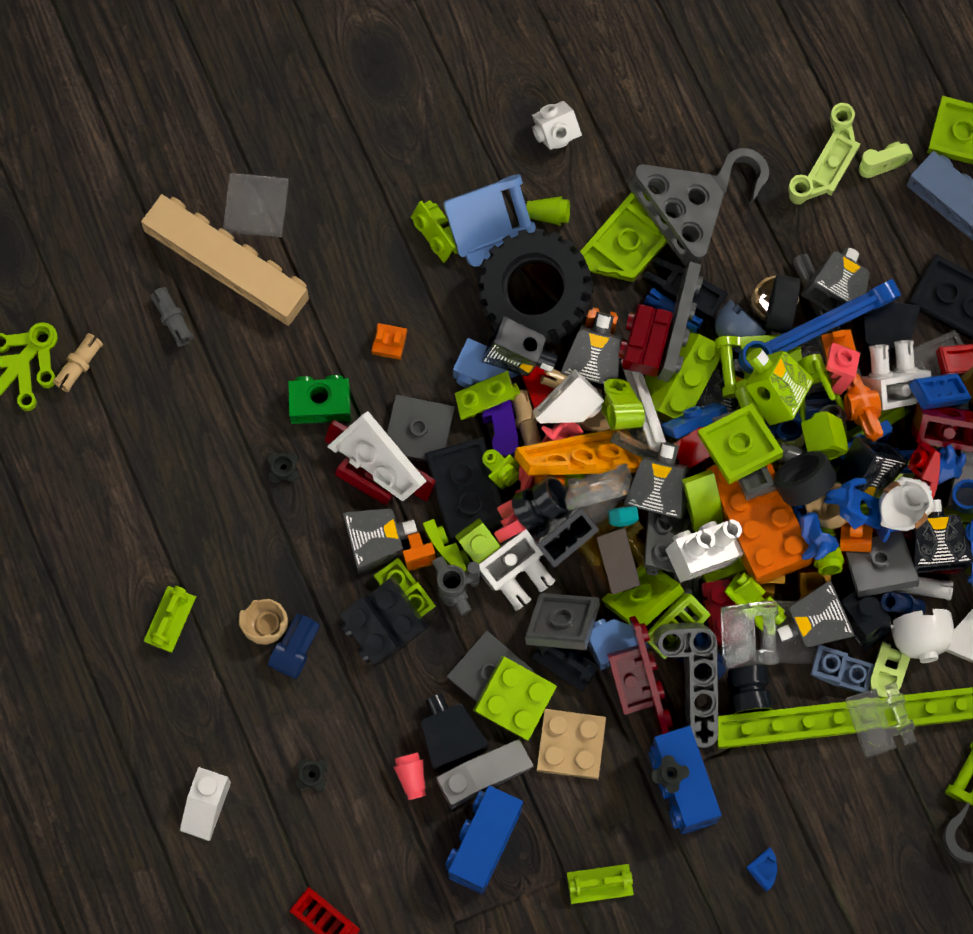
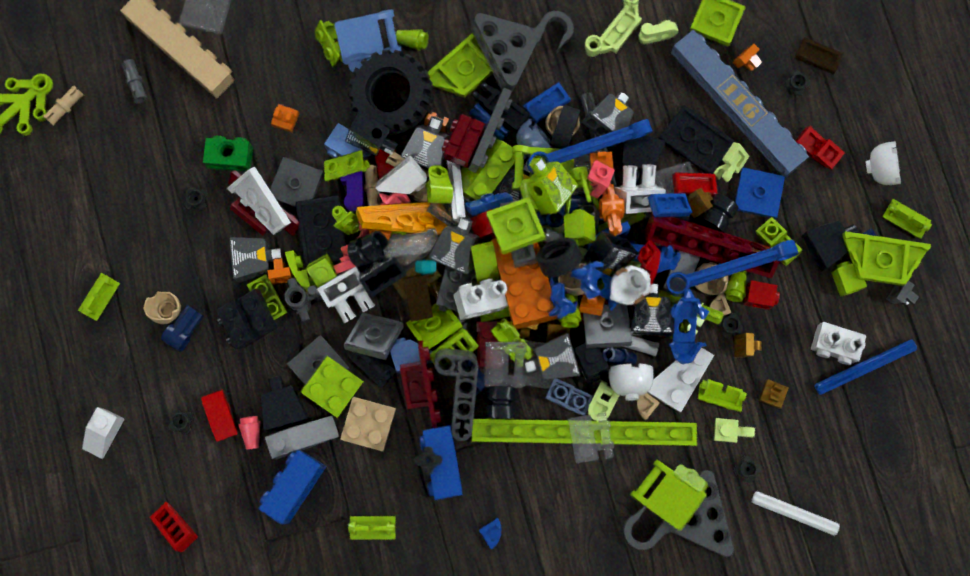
camera: 10 degrees right, 5 degrees up
none -> red slope [201,389,238,442]
none -> blue plate [524,82,571,124]
none -> tan tile [637,393,660,421]

